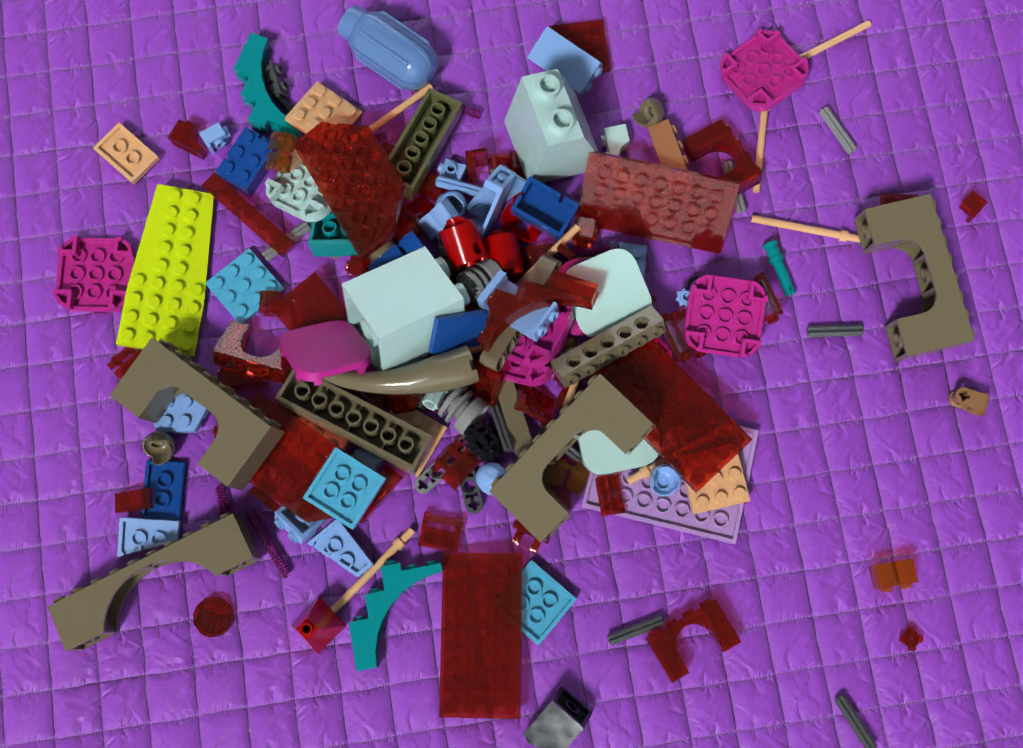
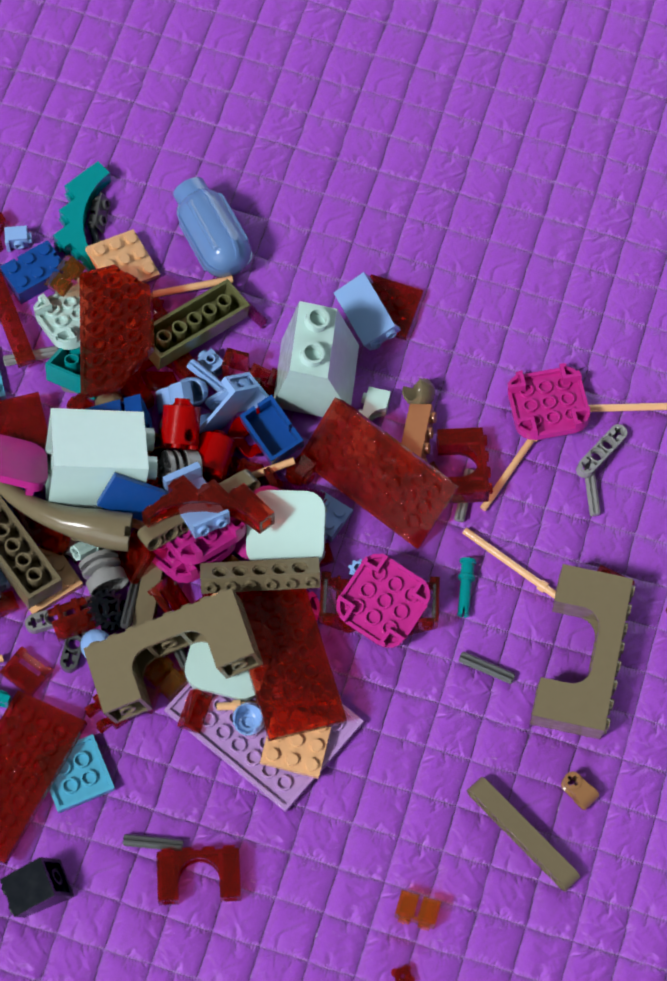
camera: 25 degrees right, 10 degrees down
none -> dark tan beam [467,777,580,892]
none -> light grey beam [576,424,627,478]

